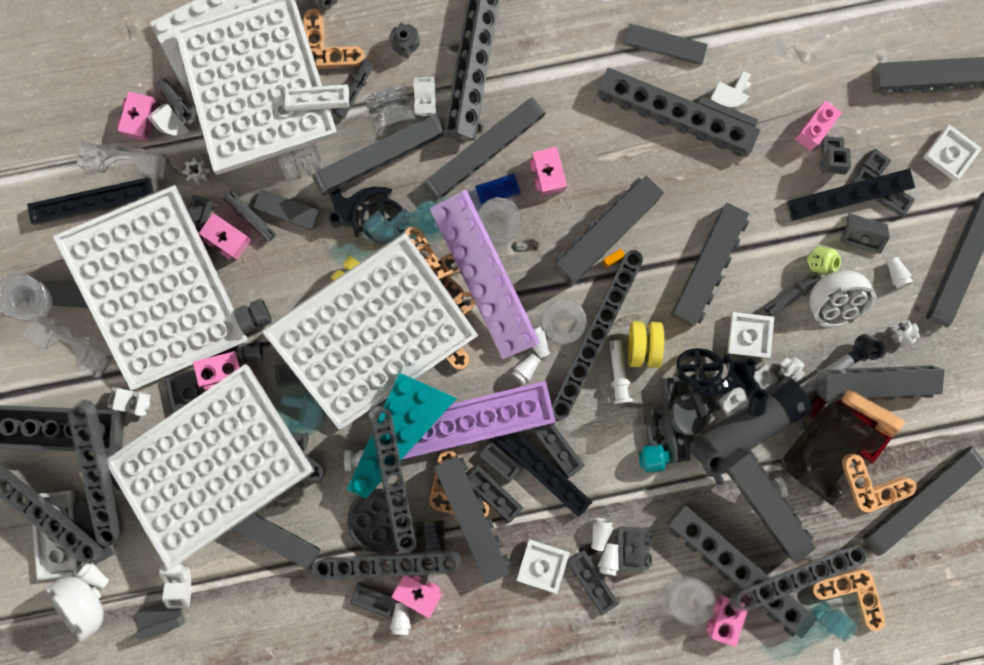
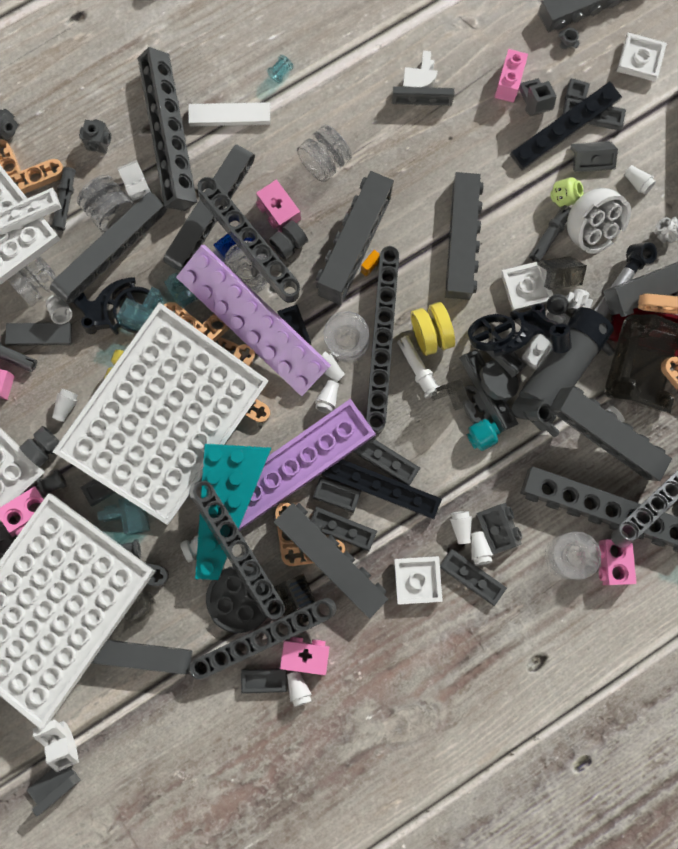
camera: 20 degrees left, 5 degrees down
dark grey brick [596,67,761,157] -> none
dark grey tile [623,23,708,65] -> none
none -> white wheel [46,295,73,324]
none -> white cone [52,389,78,422]
none -> white tile [189,102,270,126]
none -> dark grey beam [198,177,300,303]
none -> clear light blue bush [267,55,294,83]
none -> dark grey wheel [268,220,308,260]
none -> black plate [277,304,312,345]
none -> clear wheel [297,124,352,182]
none -> clear smoke panel [537,257,587,290]
none -> dark grey plate [546,294,569,315]
none -> dark grey plate [558,28,580,49]

